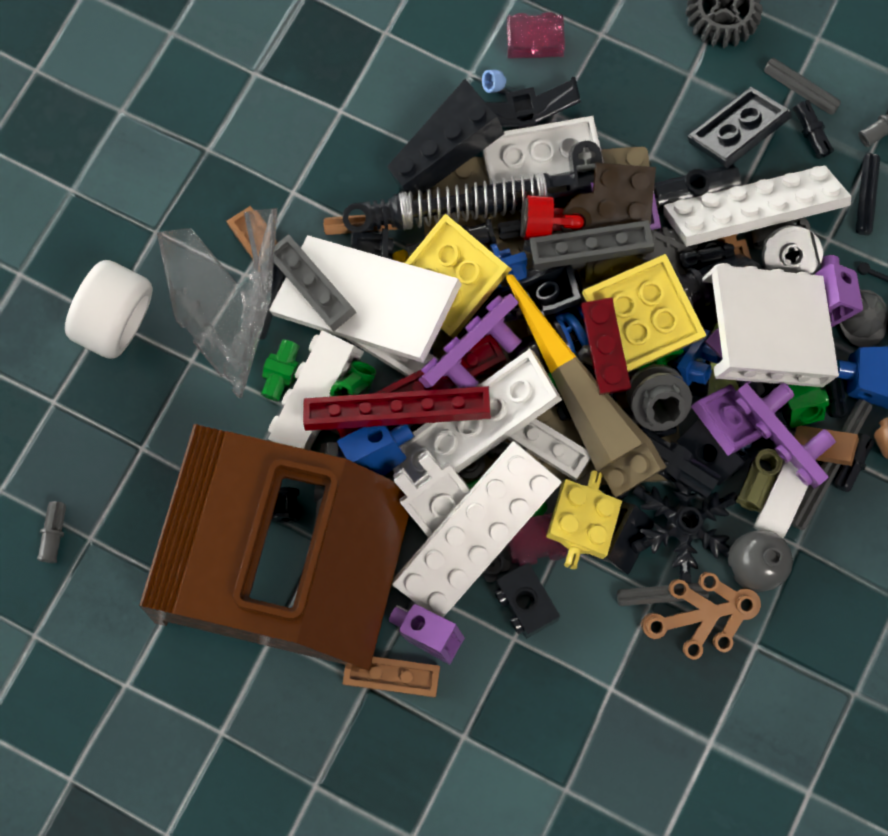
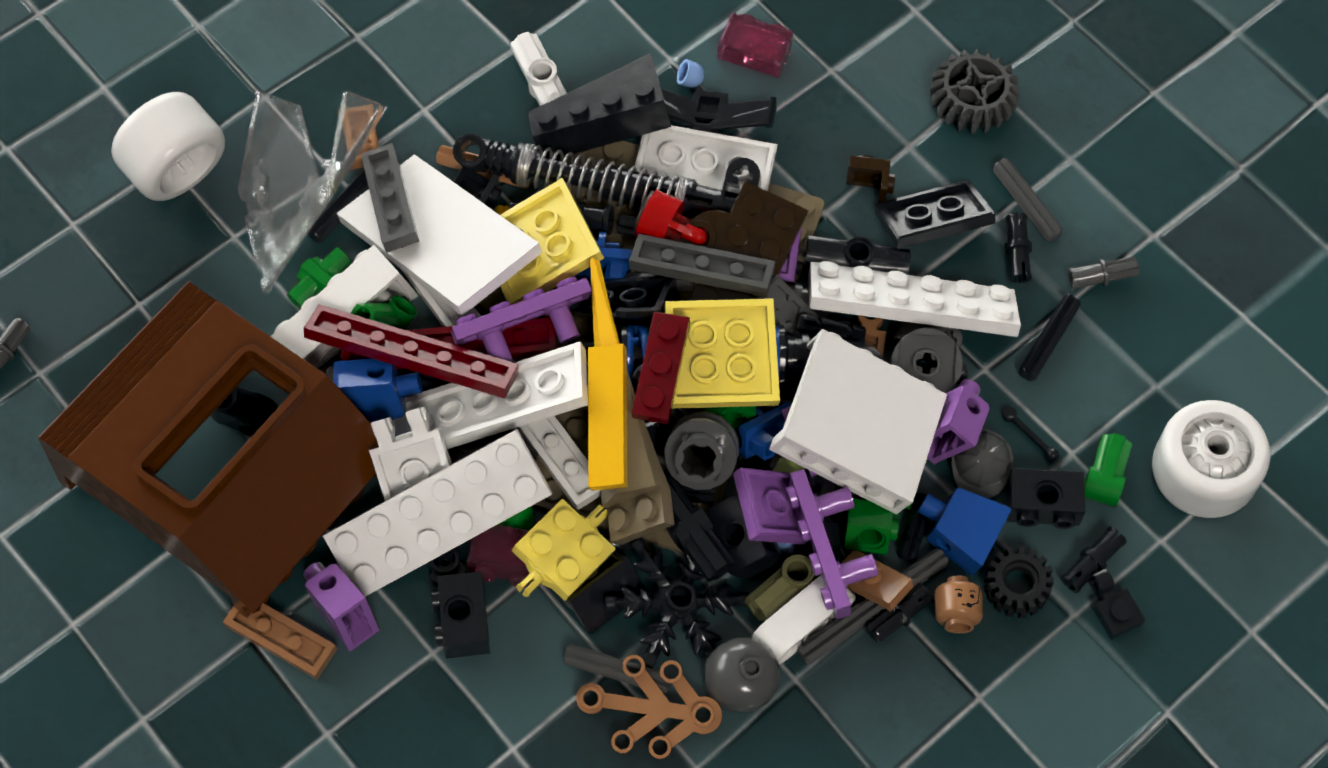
camera: 20 degrees right, 10 degrees down
none -> white piece [510,32,567,106]
none -> yellow tile [588,344,628,491]
none -> dark brown bracket [846,155,896,203]

